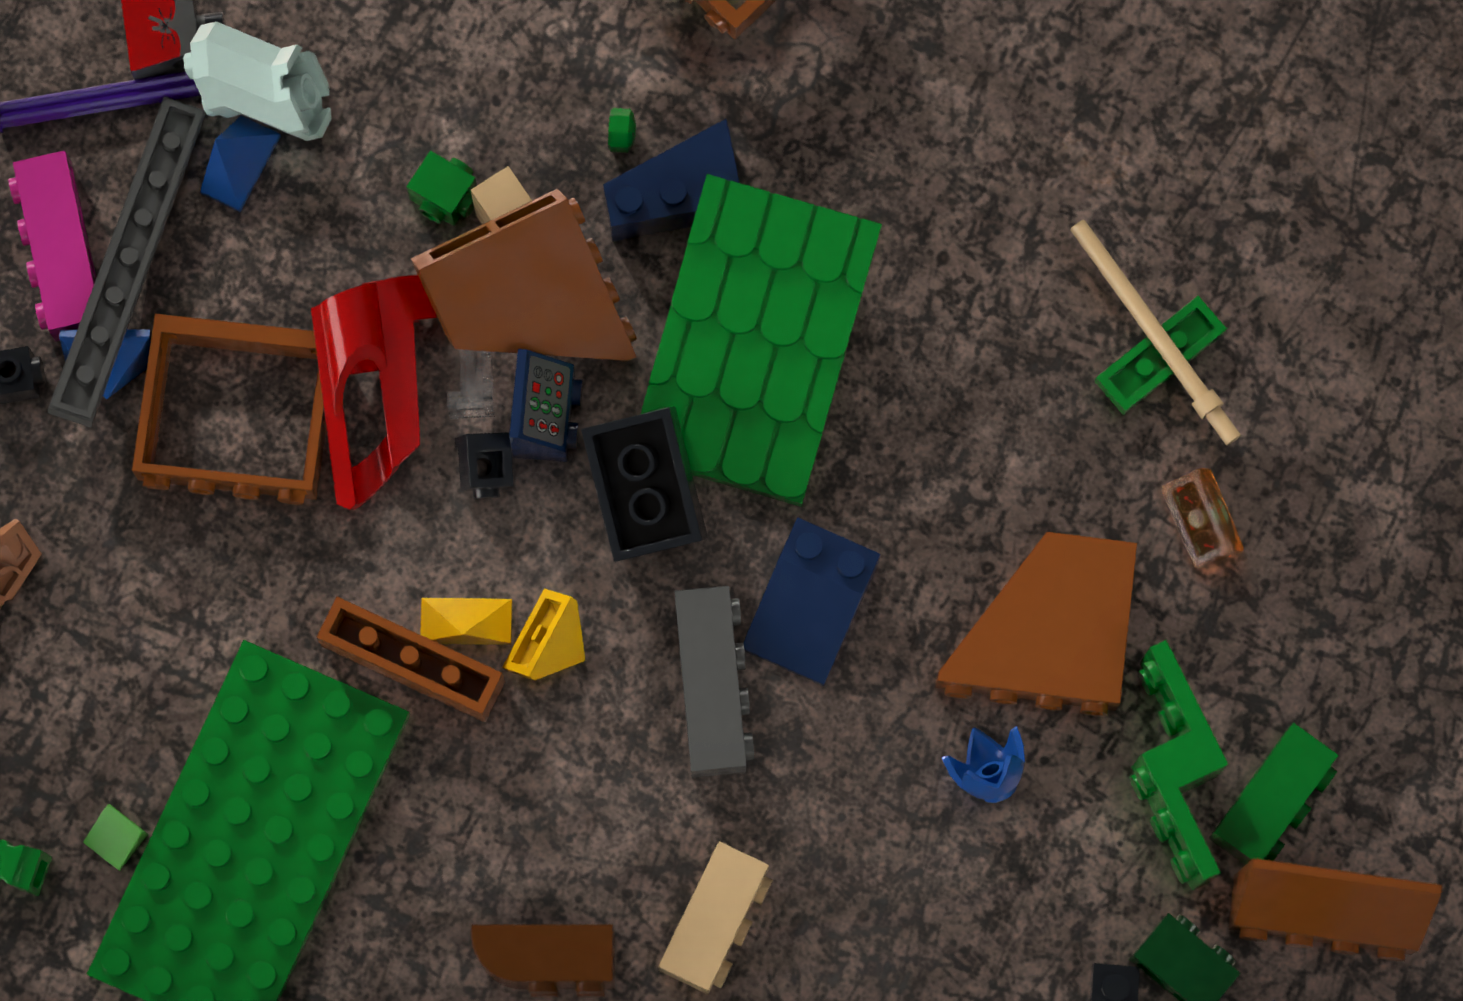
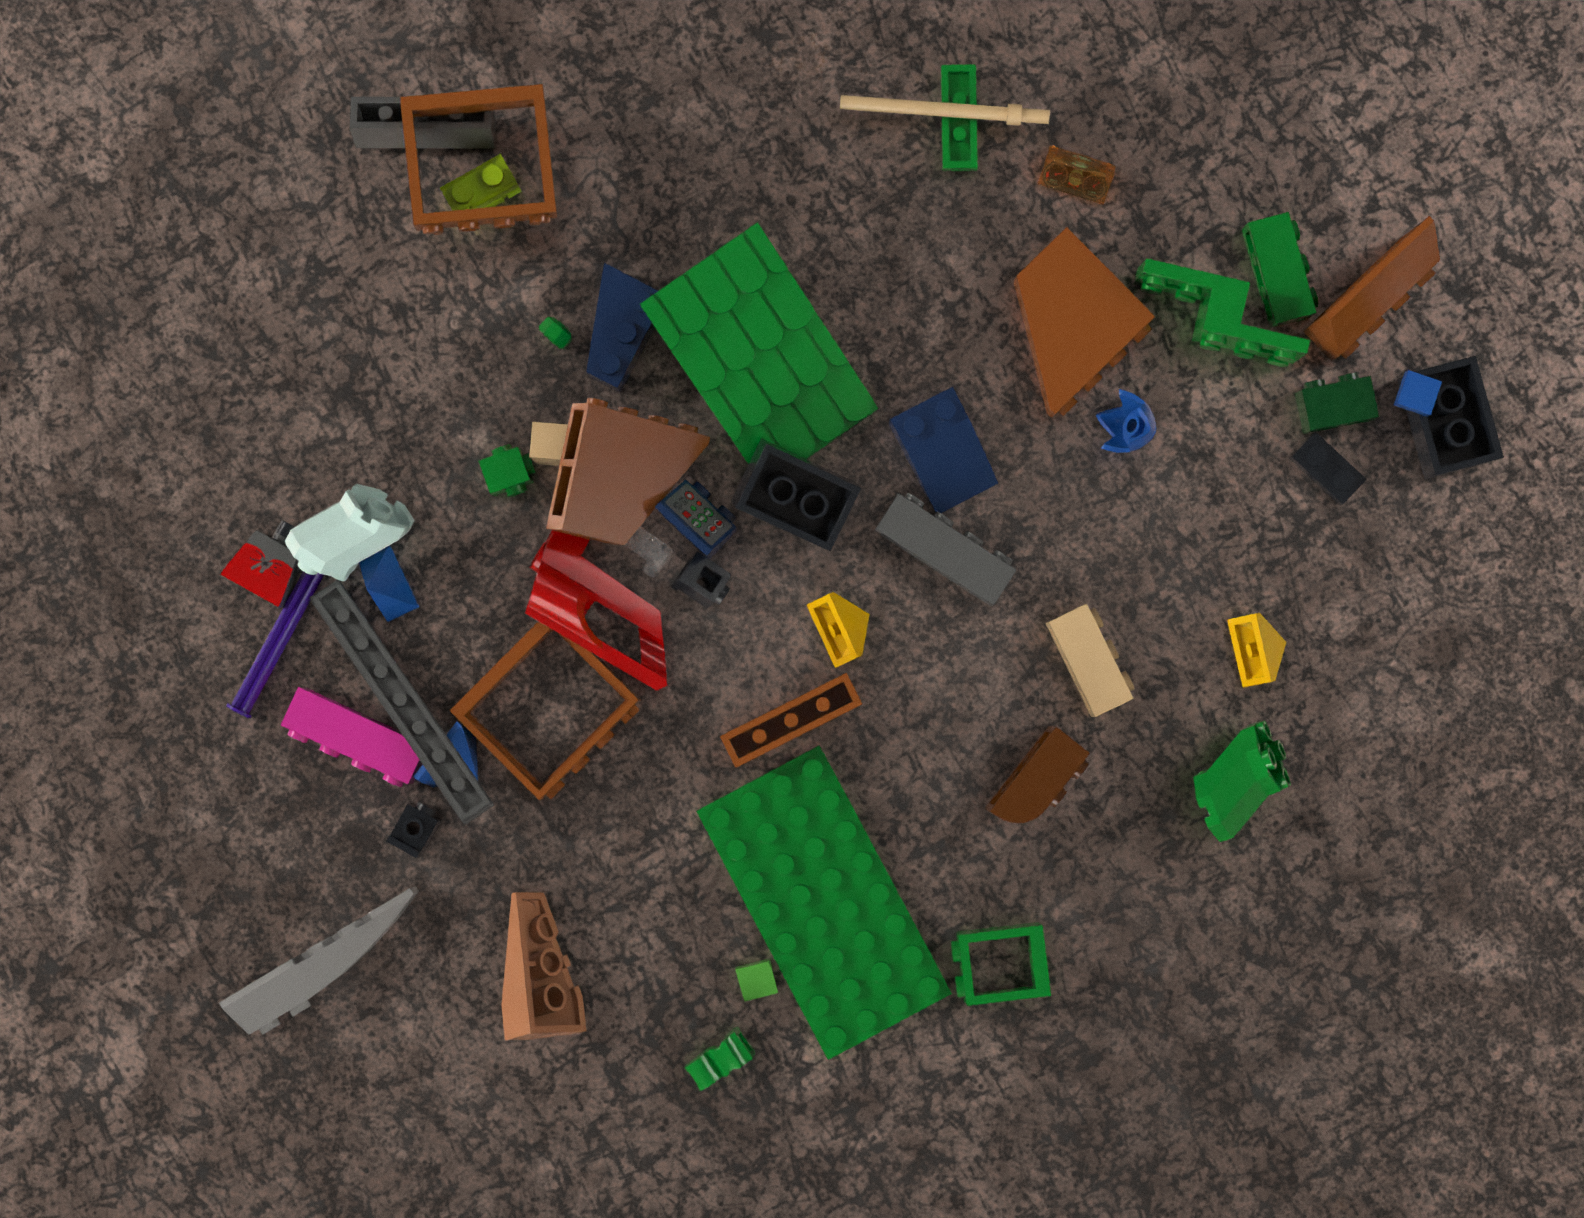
camera: 45 degrees left, 10 degrees up
yellow slope [420,598,512,645] -> none

